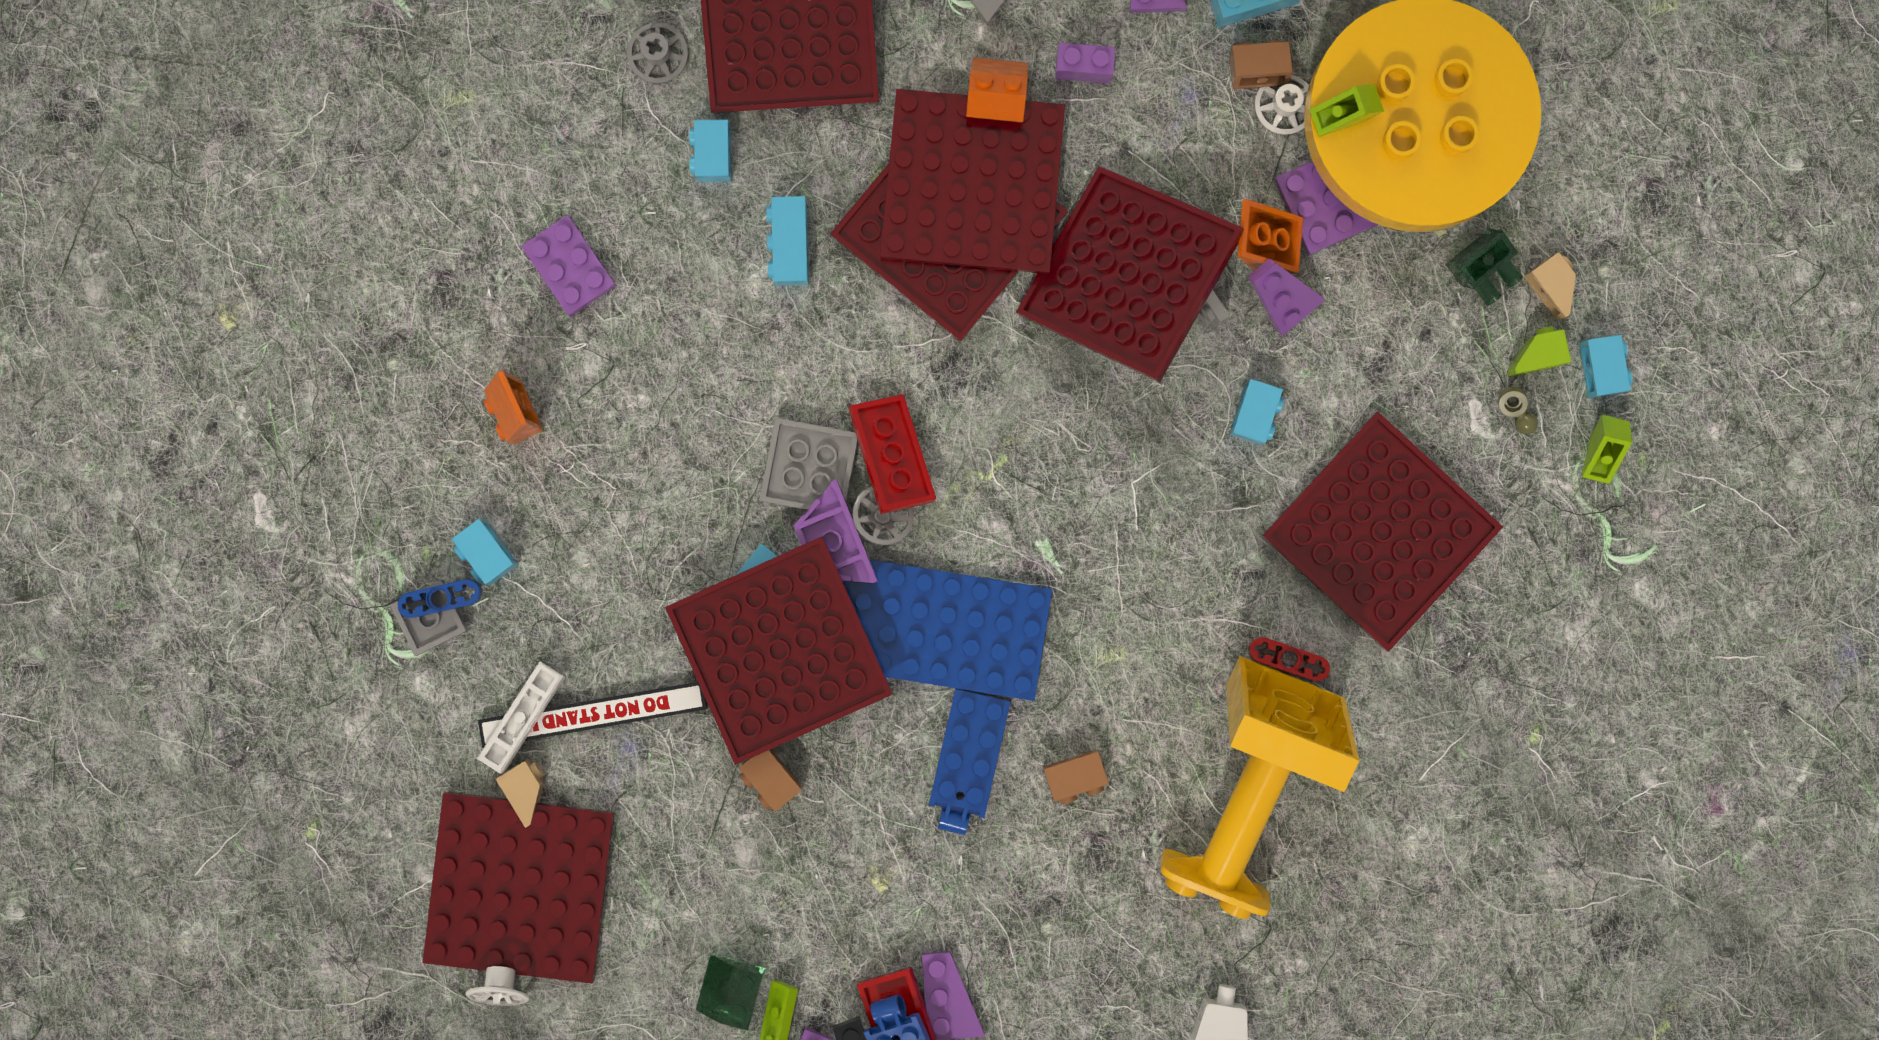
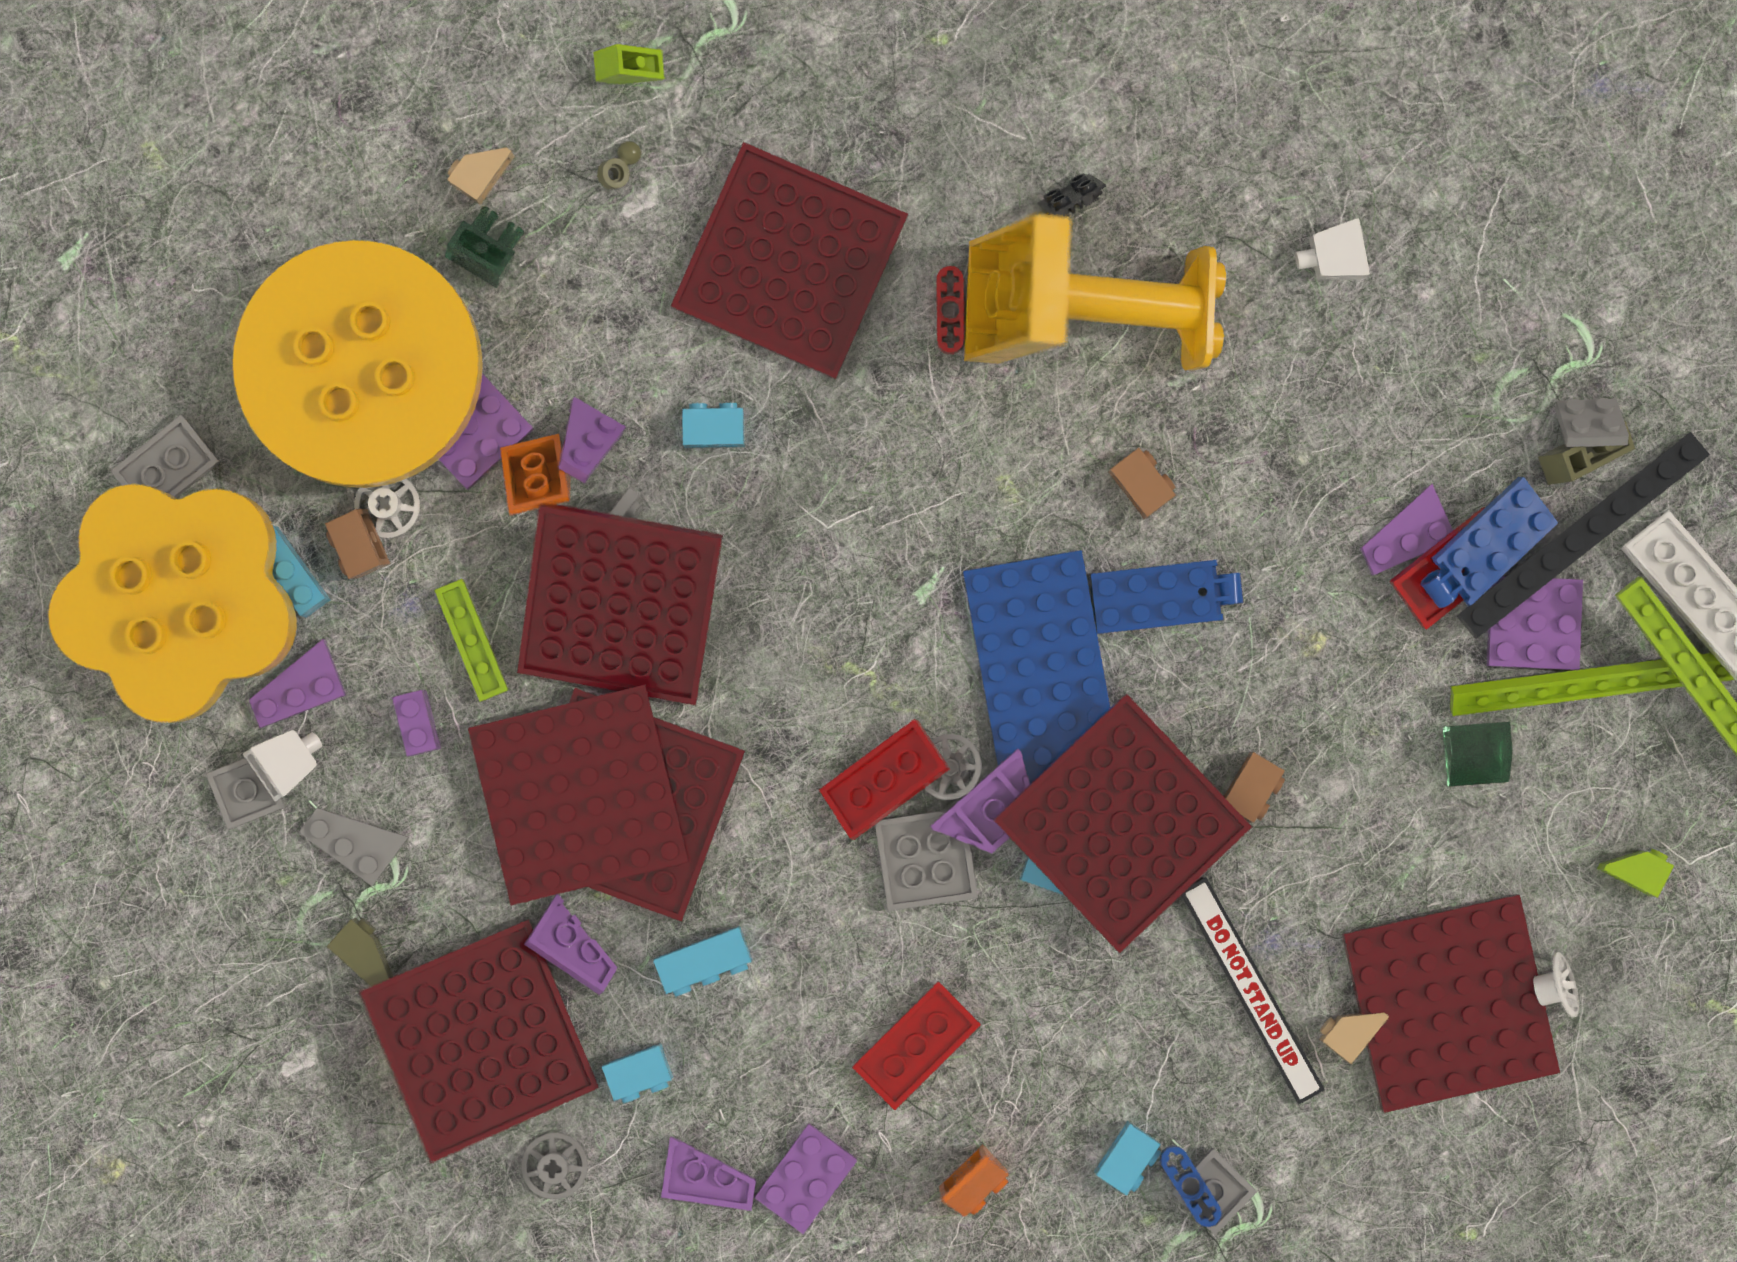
camera: 110 degrees left, 0 degrees up
white plate [477,662,565,774] -> none
orange slope [966,57,1028,122] -> none
lime slope [1309,84,1384,137] -> none
lime slope [1507,326,1571,377] -> none
medium azure brick [1579,335,1633,399] -> none
none -> lime plate [434,579,509,702]
none -> medium lavender wing [524,894,617,995]
none -> medium lavender wing [661,1136,756,1211]
none -> red plate [852,981,981,1111]
none -> black hinge [1038,173,1106,218]

